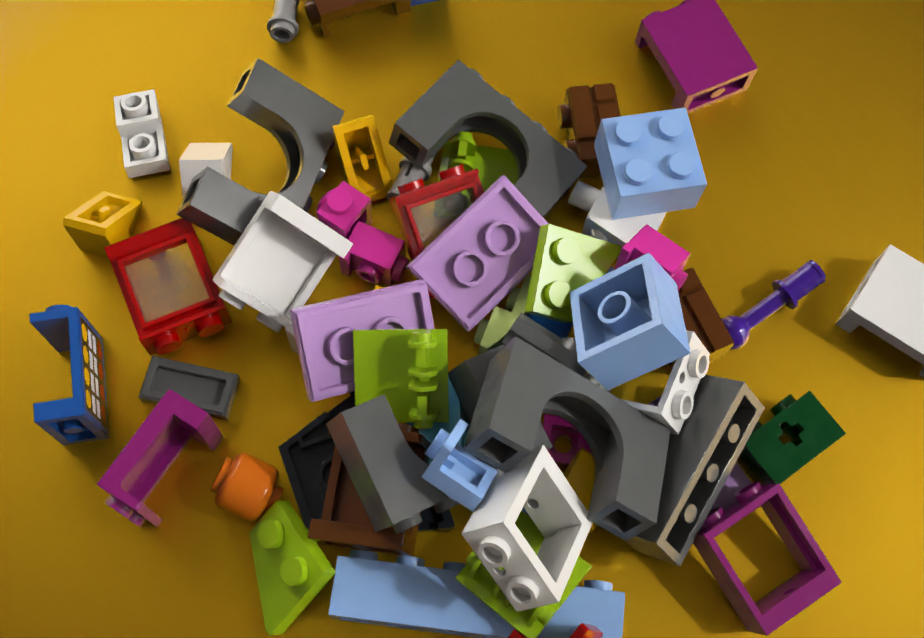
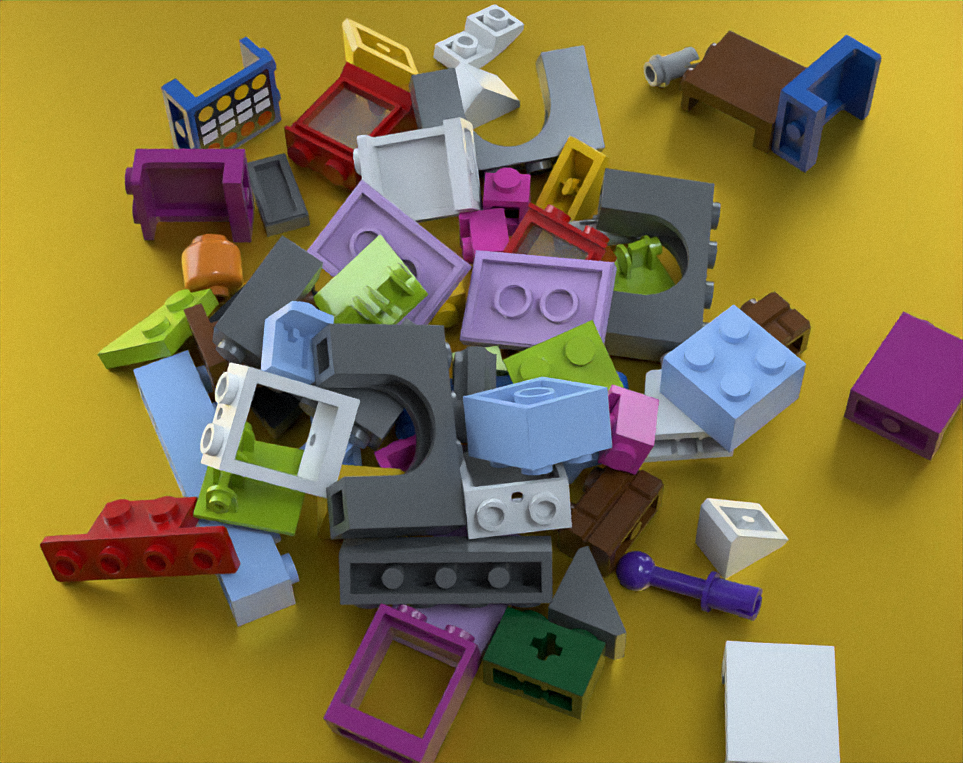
camera: 65 degrees right, 15 degrees down
none -> dark grey slope [548,546,627,660]
none -> white slope [695,498,789,579]

